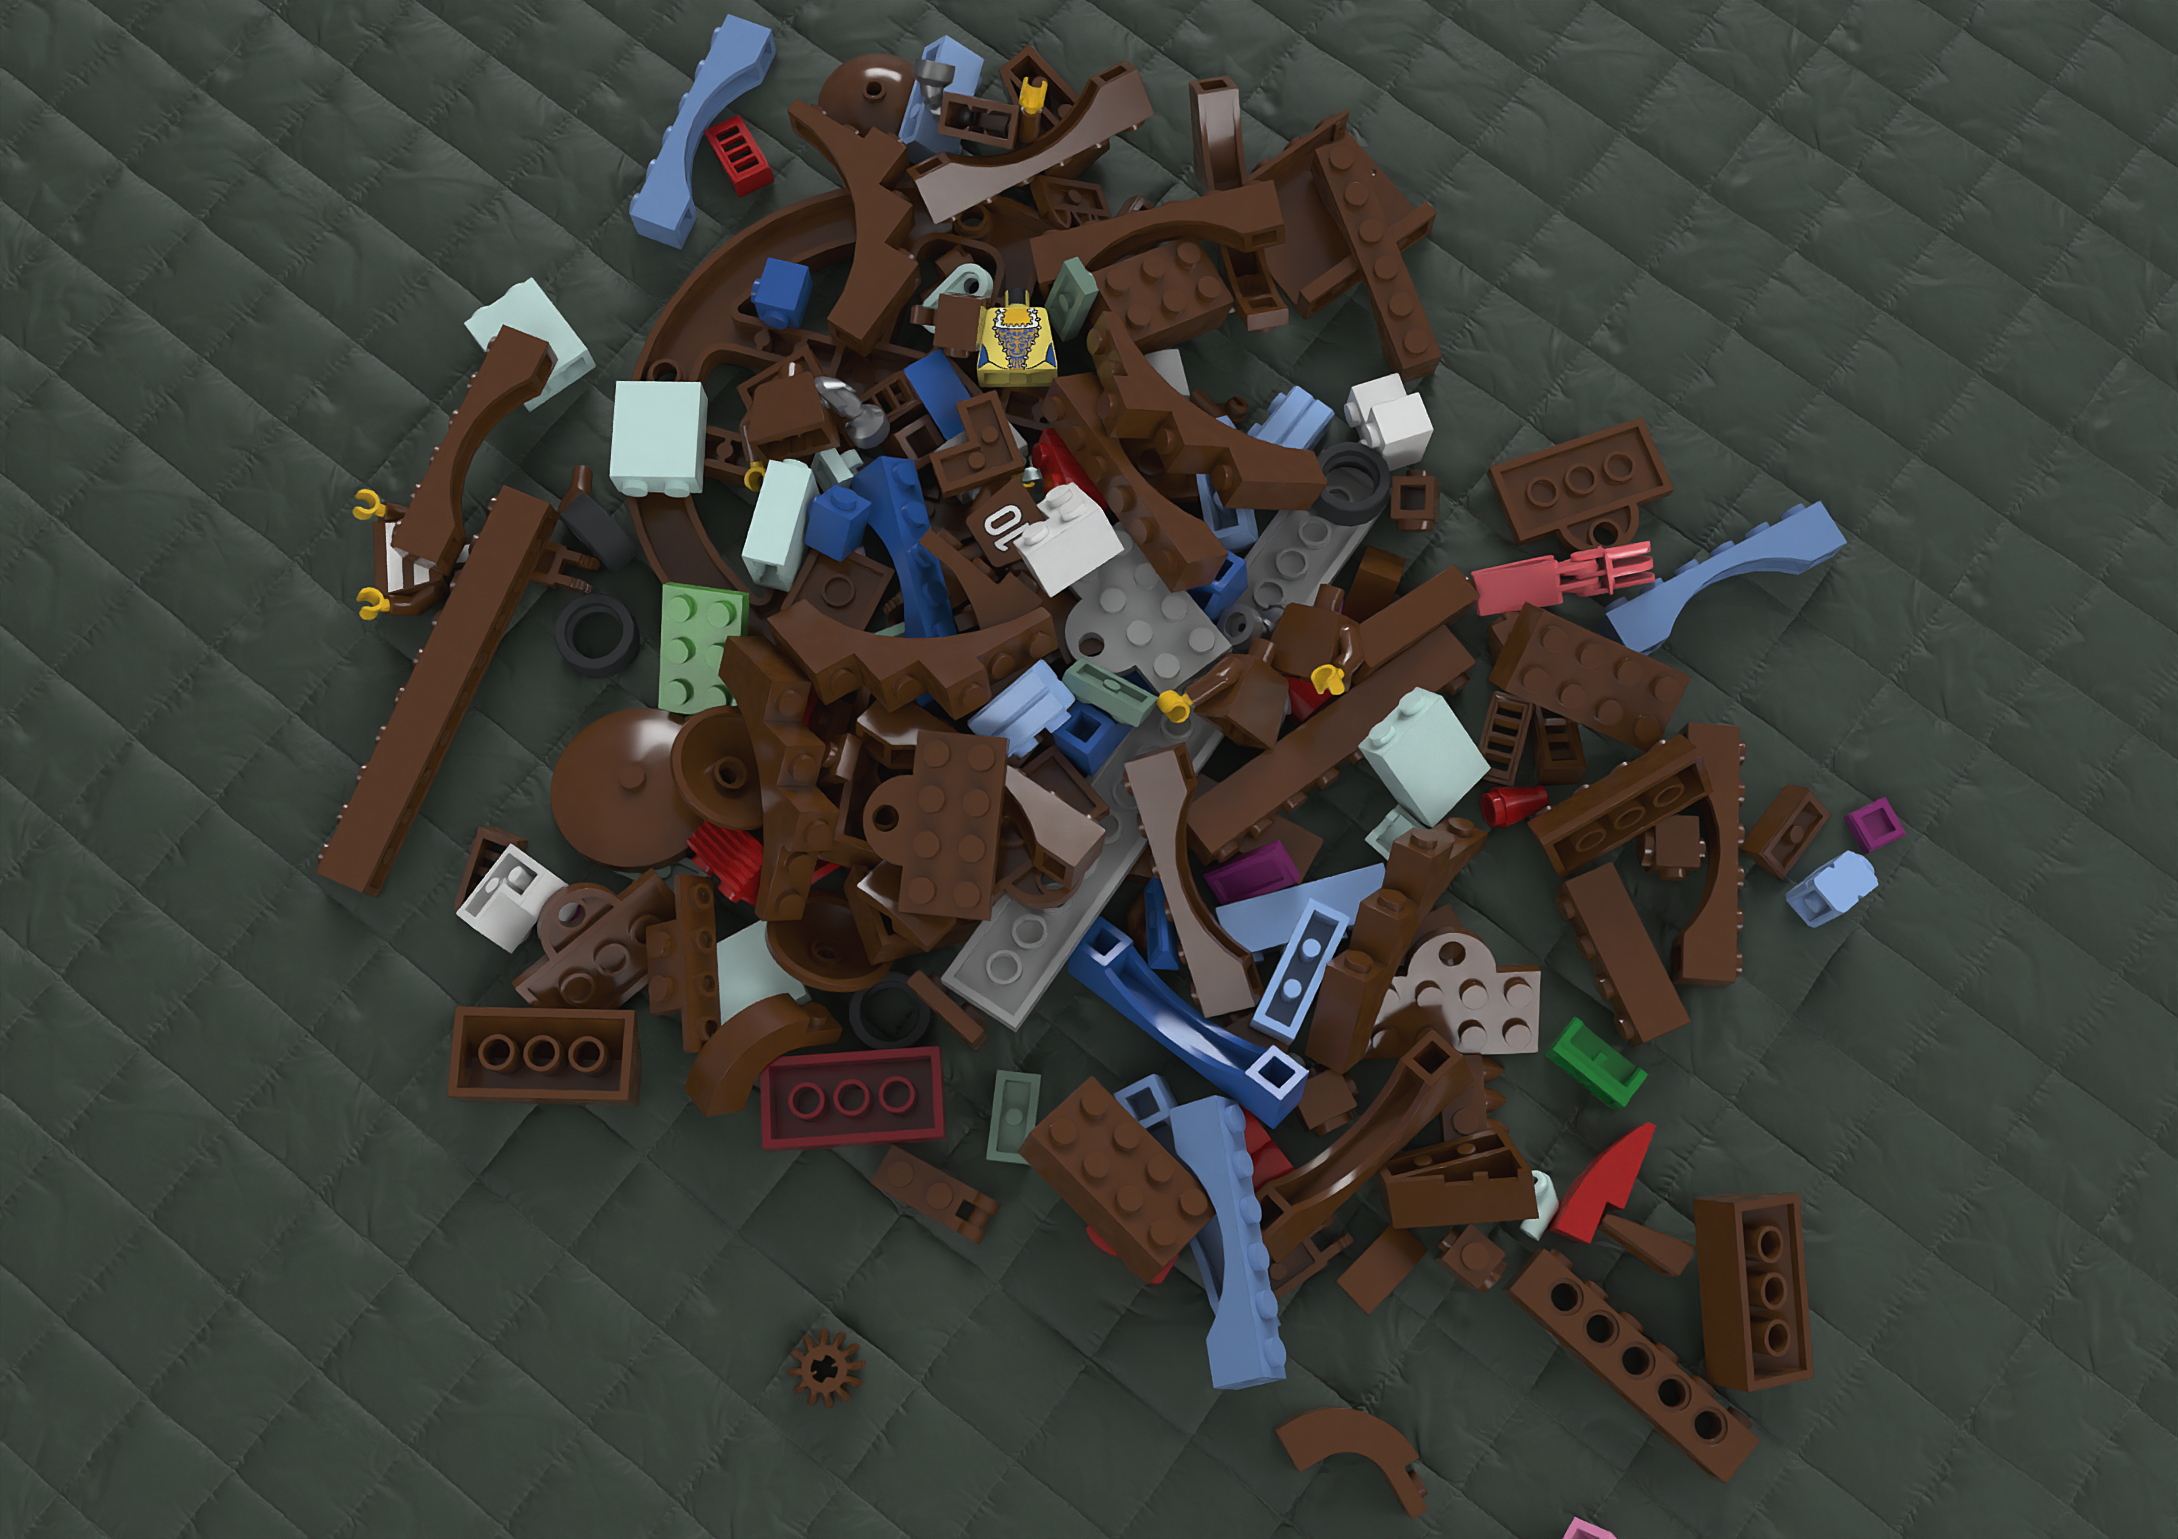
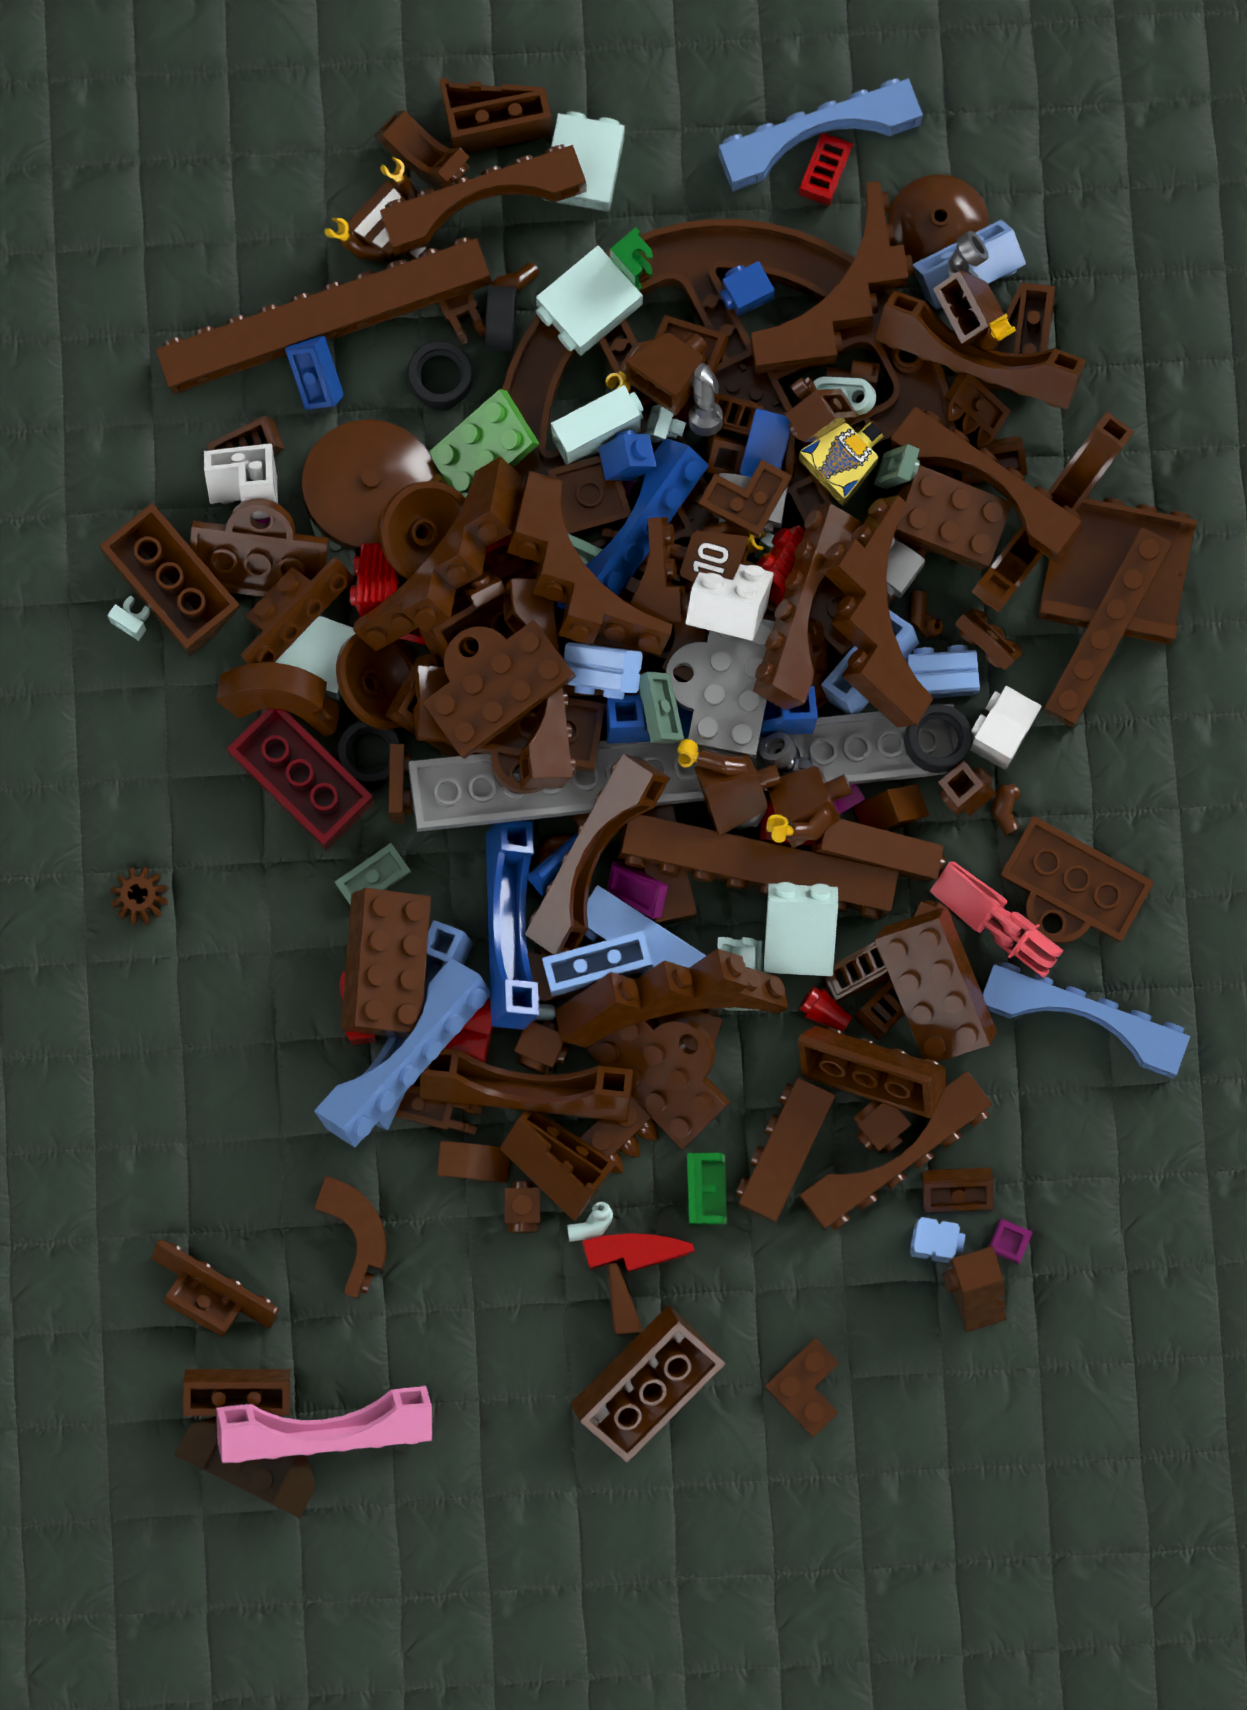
camera: 50 degrees right, 5 degrees up
reddish brown plate [870,1144,1001,1245] -> none
reddish brown brick [1501,1248,1760,1484] -> none
none -> light aqua tile [107,596,150,641]
none -> blue slope [285,336,343,410]
none -> reddish brown arch [374,110,470,189]
none -> reddish brown wedge [439,78,554,154]
none -> green hinge [610,227,653,291]
none -> reddish brown plate [765,1338,839,1437]
none -> reddish brown wedge [942,1246,1006,1332]
none -> reddish brown plate [955,608,1022,670]
none -> reddish brown arm [991,783,1021,836]

